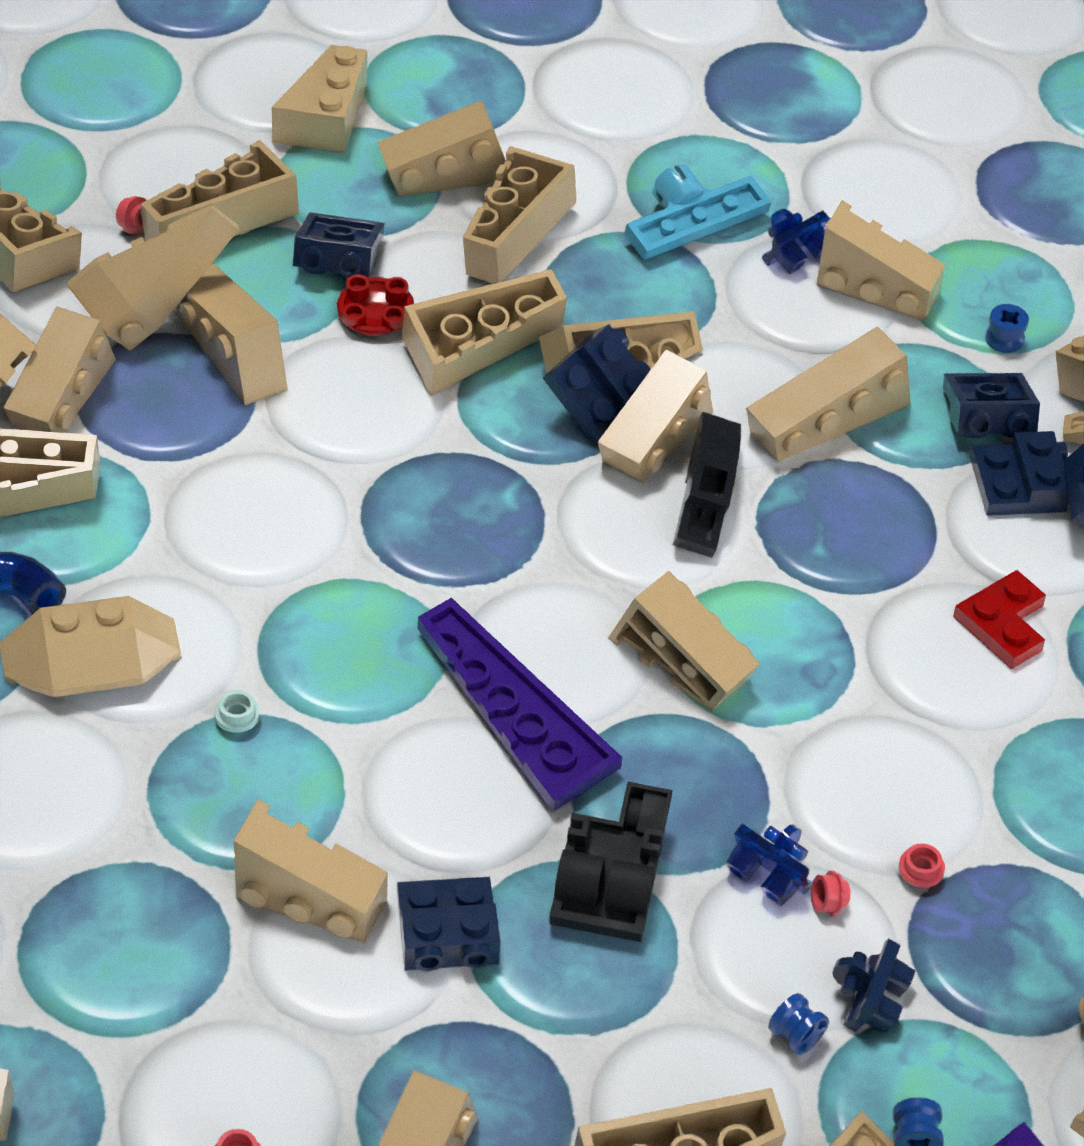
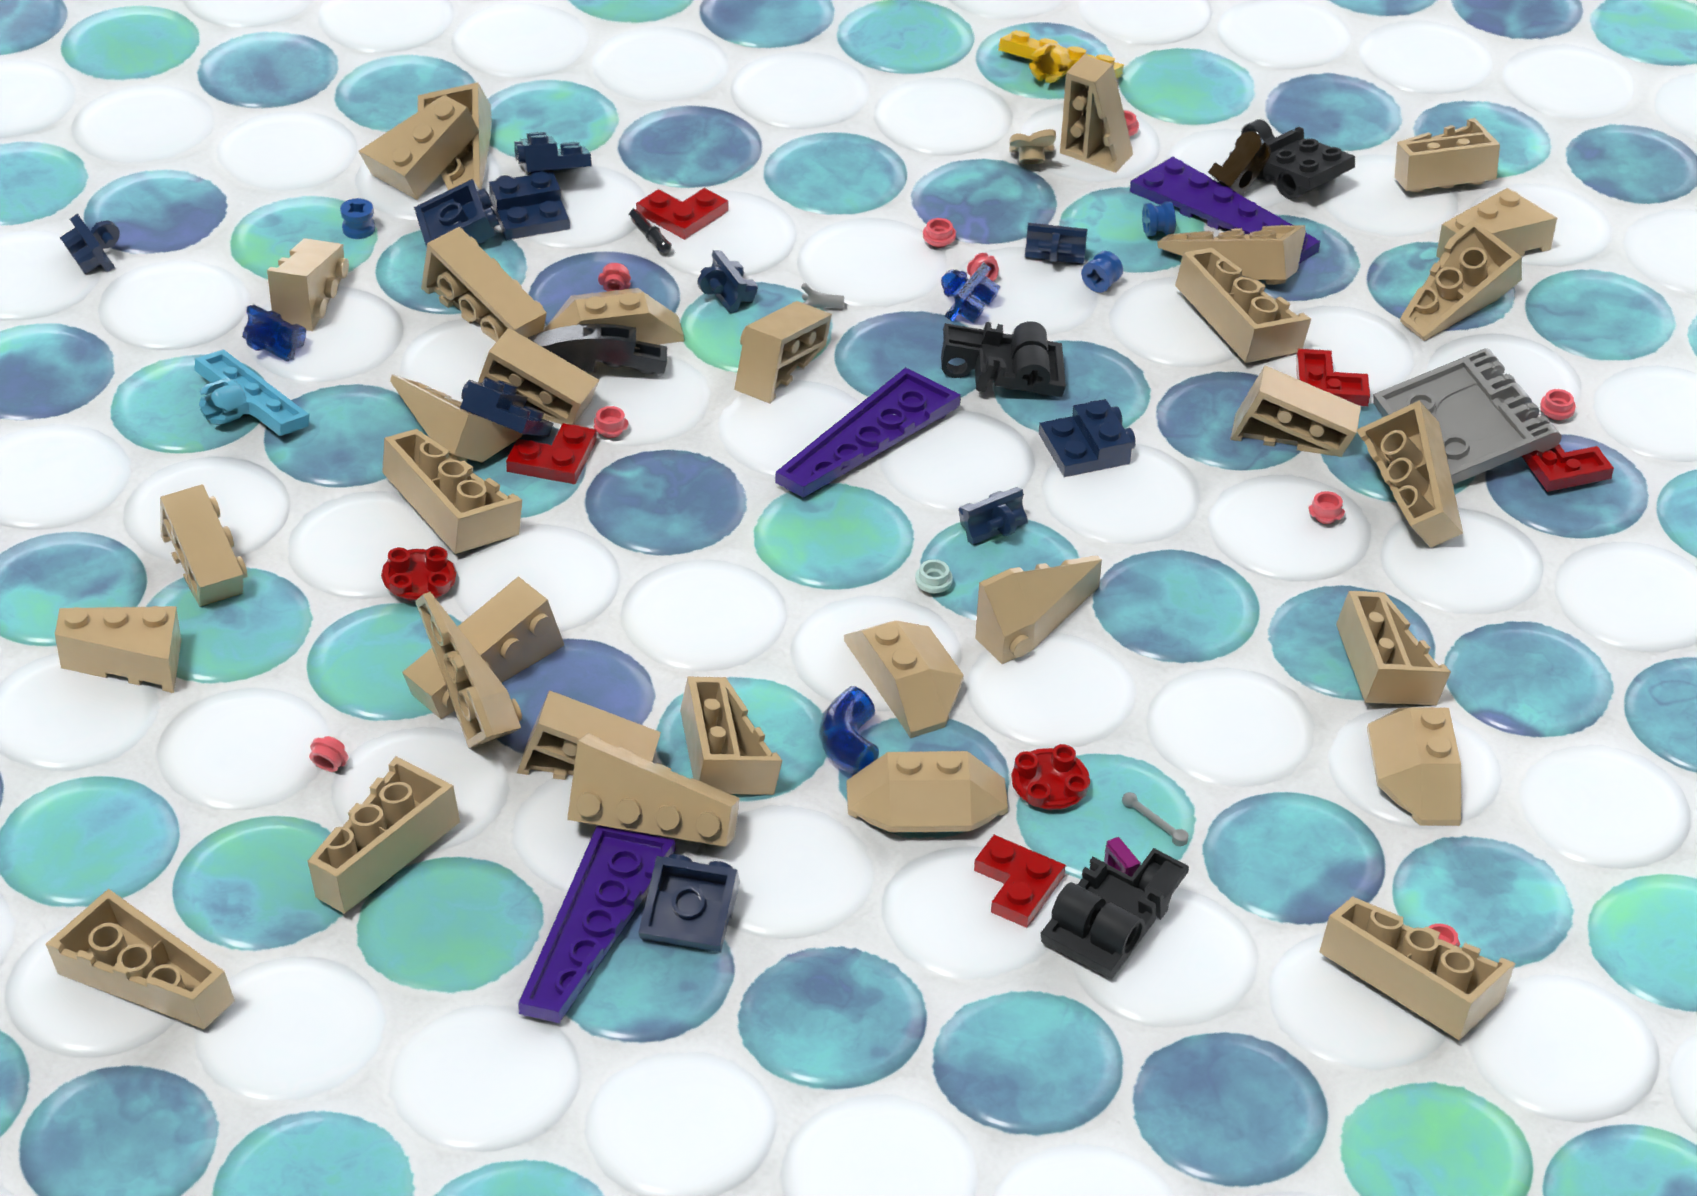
camera: 100 degrees left, 5 degrees down
tan wedge [141,140,299,241] -> none
tan wedge [234,799,388,943] -> none
dark blue plate [293,212,385,278] -> none
tan wedge [463,146,577,284] -> none
none -> dark blue hips [59,214,120,274]
none -> red plate [506,423,597,484]
none -> tan wedge [543,288,684,345]
none -> coral plate [594,406,628,438]
none -> coral plate [598,263,631,291]
none -> black piece [629,208,672,254]
none -> dark blue hips [697,250,758,312]
none -> light grey bar [801,283,844,309]
none -> dark blue hips [958,487,1028,545]
none -> tan wedge [975,555,1102,664]

